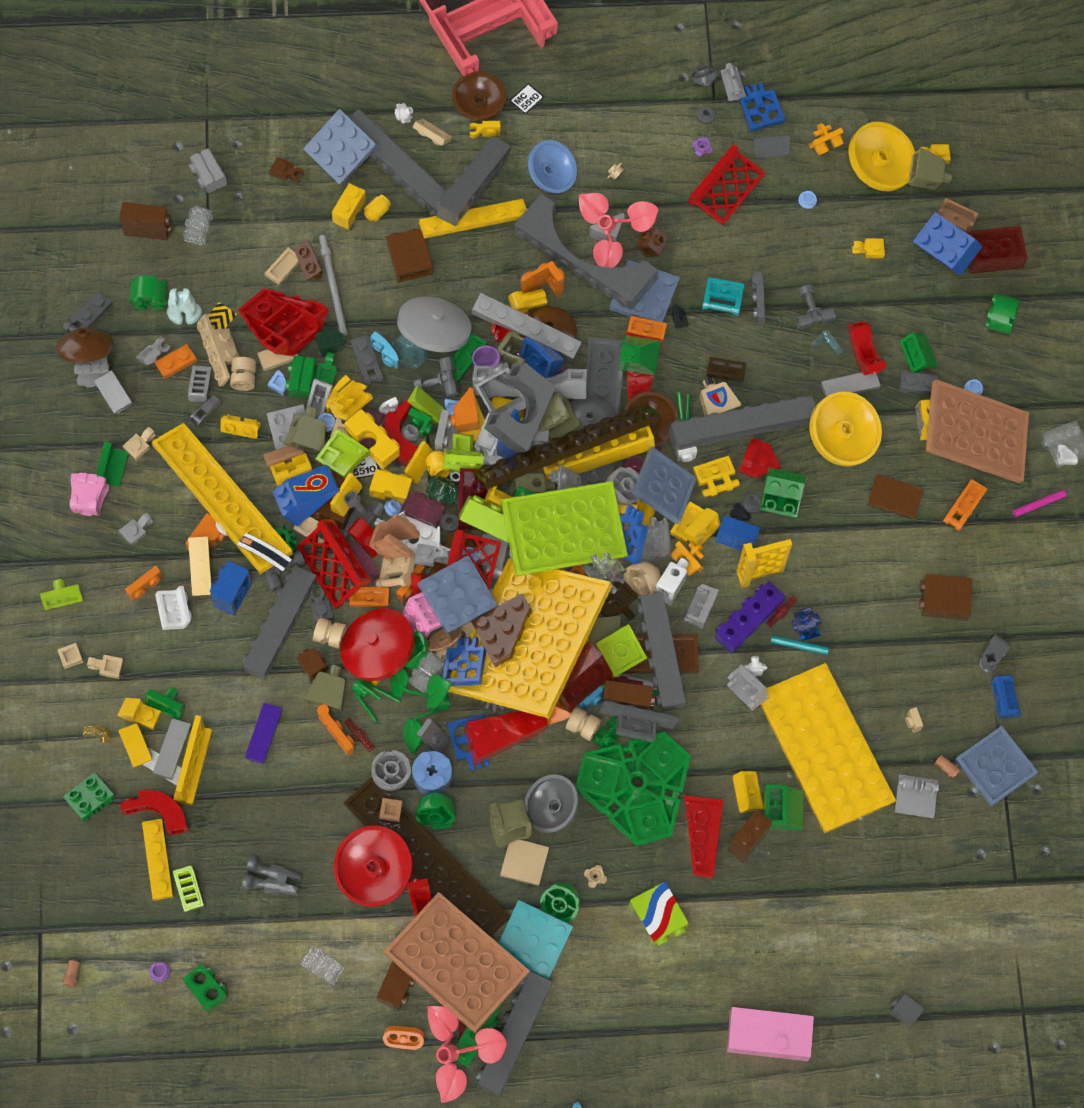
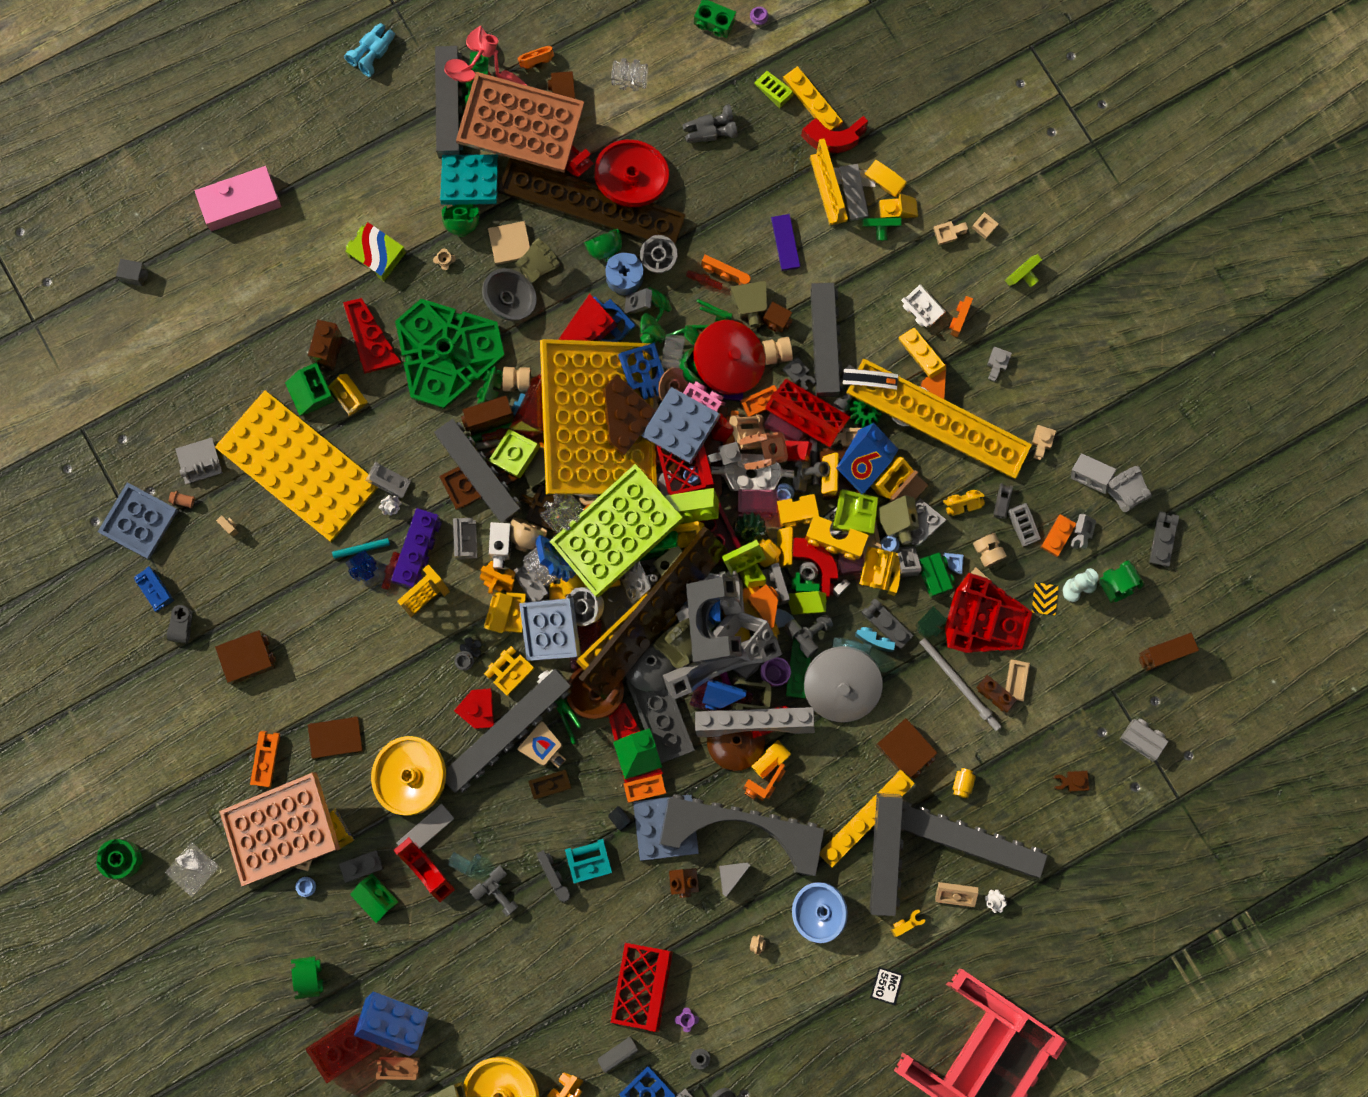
camera: 155 degrees right, 10 degrees up
reddish brown dish [56,327,114,363] -> none
green hinge [63,772,115,822] -> none
bright pink piece [70,473,109,516] -> none
clear yellow arm [83,725,110,743] -> none
green panel [96,442,128,487] -> none
clear gear [183,206,213,246] -> none
tan bracket [197,314,239,387] -> none
blue brick [209,561,252,616] -> none
sand blue plate [304,109,378,186] -> none
green plate [315,352,338,386] -> none
yellow brick [332,183,366,230] -> none
medium nougat plate [379,798,403,822] -> none
dark grey plate [440,513,458,532] -> none
reddish brown dish [452,72,506,121] -> none
coral plant [579,193,659,268] -> none
dark grey bracket [598,701,679,742] -> none
blue hinge [715,515,760,551] -> none
green slope [760,467,806,518] -> none
light blue plate [798,191,817,209] -> none
yellow plate [852,238,885,258] -> none
dark pink bar [1013,489,1067,517] -> none

